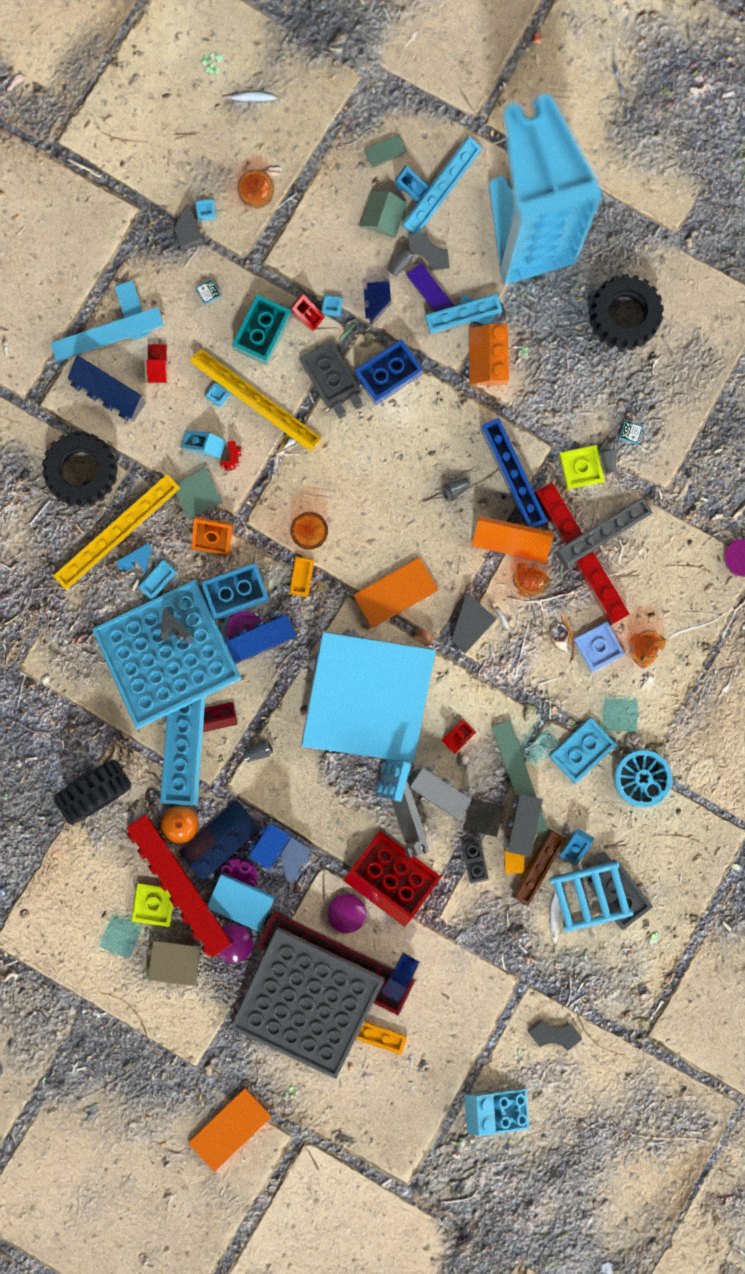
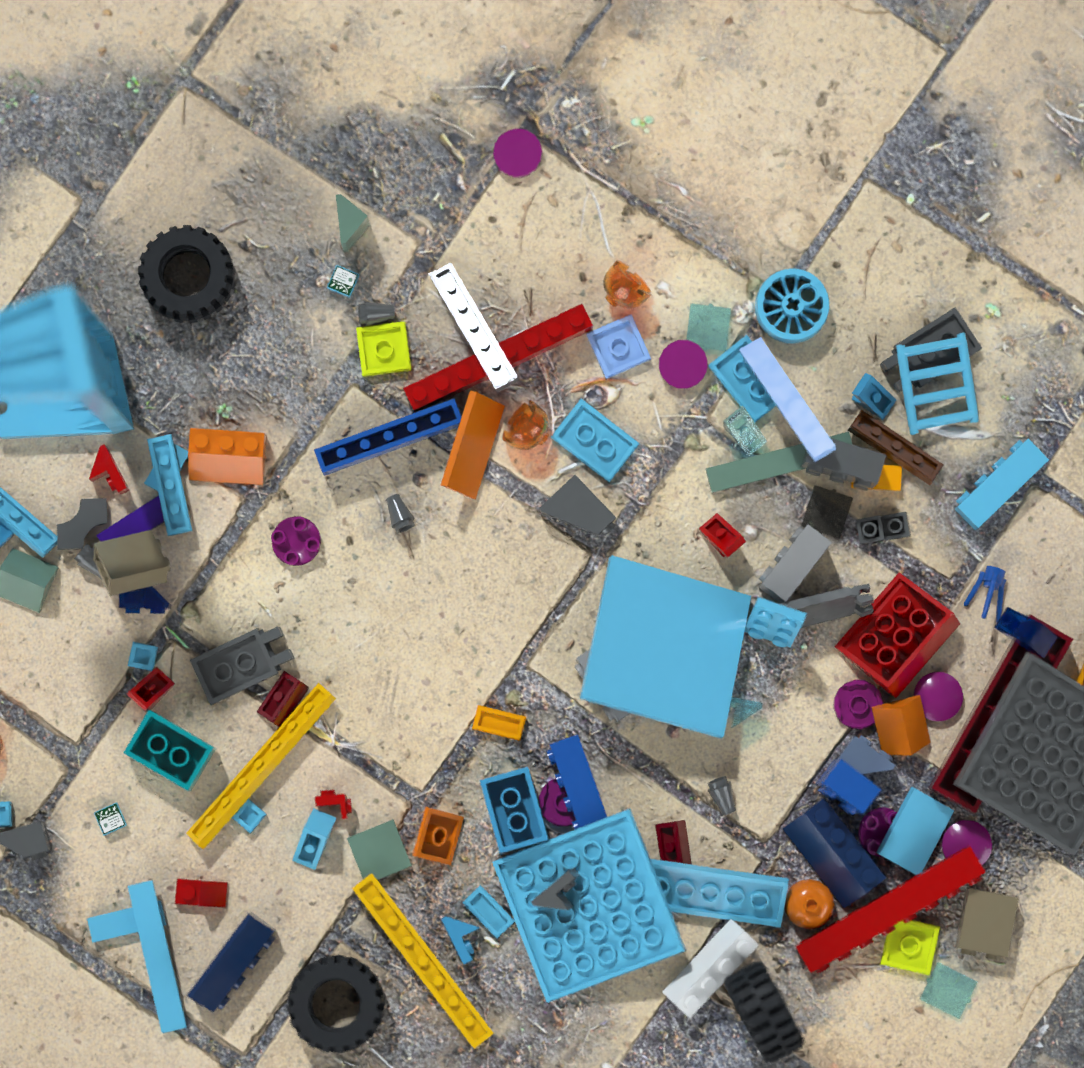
camera: 85 degrees left, 0 degrees up
clear orange cylinder [290,512,328,550] -> none
orange tile [353,558,438,628] -> none
blue brick [354,339,423,406] -> none
nougat piece [414,630,434,645] -> none
none -> red slope [89,444,130,495]
none -> dark tan brick [93,530,171,596]
none -> dark red slope [257,671,309,727]
none -> magenta dish [271,516,321,566]
none -> sand green slope [336,194,370,252]
none -> medium azure tile [551,399,640,483]
none -> magenta tile [659,340,708,389]
none -> white brick [662,919,759,1019]
none -> clear light blue slope [729,697,763,728]
none -> light blue tile [739,337,836,462]
none -> magenta tile [833,680,883,729]
none -> orange slope [871,695,931,755]
none -> medium azure brick [955,438,1049,530]
none -> blue plant [964,566,1006,623]

